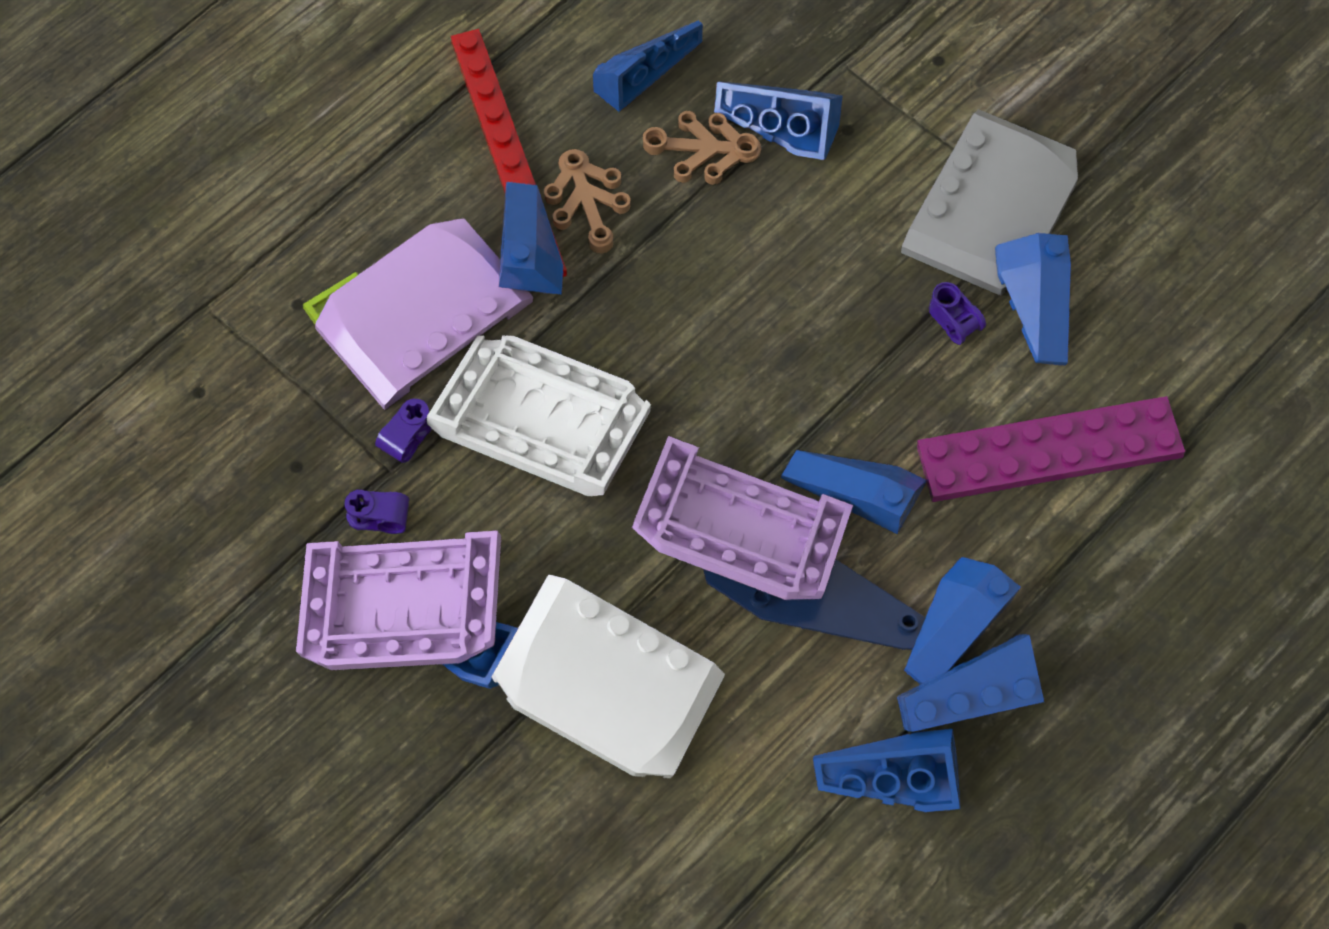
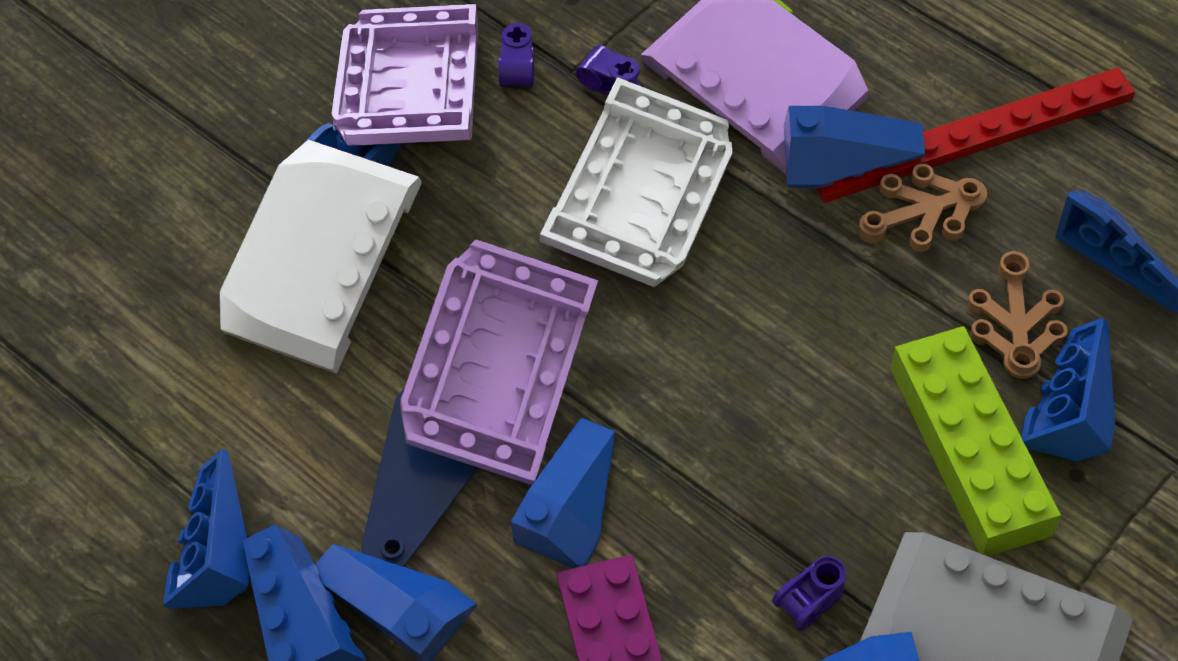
camera: 90 degrees right, 5 degrees down
none -> lime brick [891,326,1061,557]

